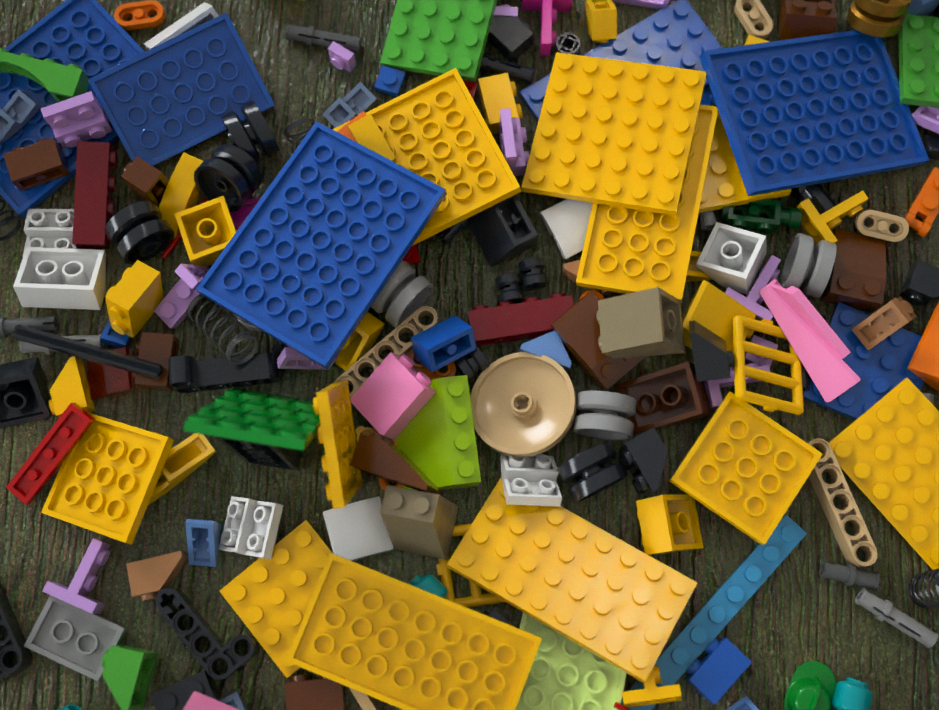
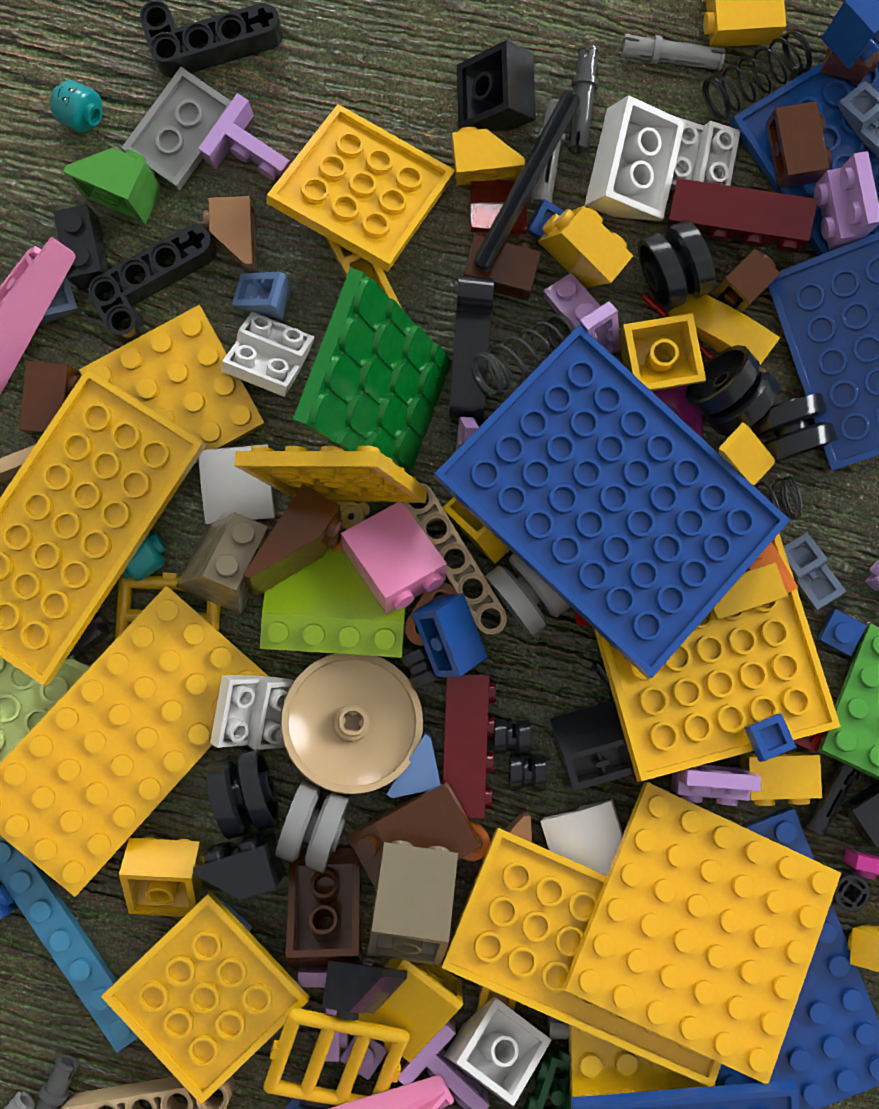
camera: 100 degrees right, 10 degrees up
red plate [6,403,96,505] -> none
none -> yellow slope [719,422,775,486]
none -> blue plate [744,713,796,762]

